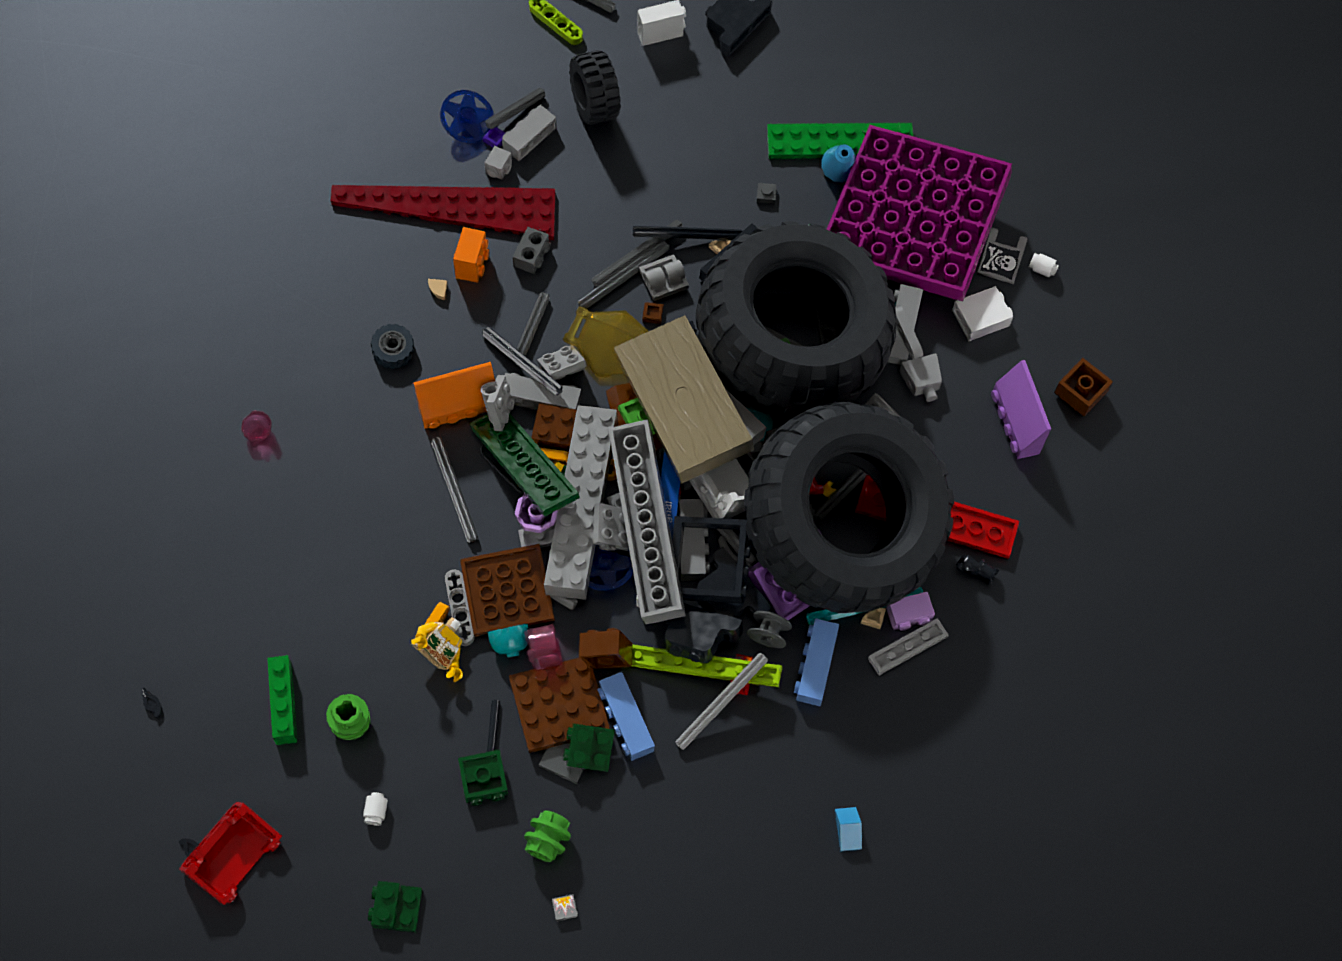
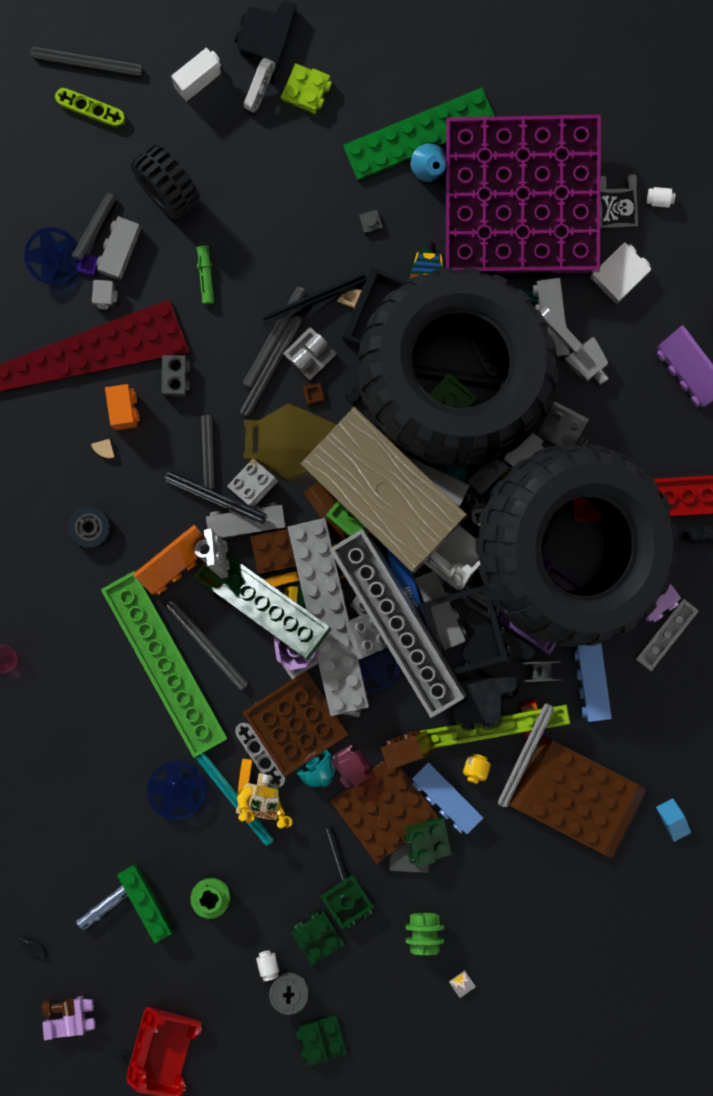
camera: 15 degrees left, 20 degrees up
none -> lavender hips [42,996,96,1040]
none -> sand blue pin [76,885,128,931]
none -> bright green plate [101,571,228,758]
none -> clear blue wheel [147,761,206,820]
none -> teal axle [195,752,274,846]
none -> bright green pin [196,246,214,304]
none -> light grey beam [244,58,275,113]
none -> dark grey piece [269,973,309,1015]
none -> lime plate [281,63,332,114]
none -> dark green plate [291,910,345,965]
none -> yellow head [463,754,491,784]
none -> reddish brown slope [508,736,647,858]

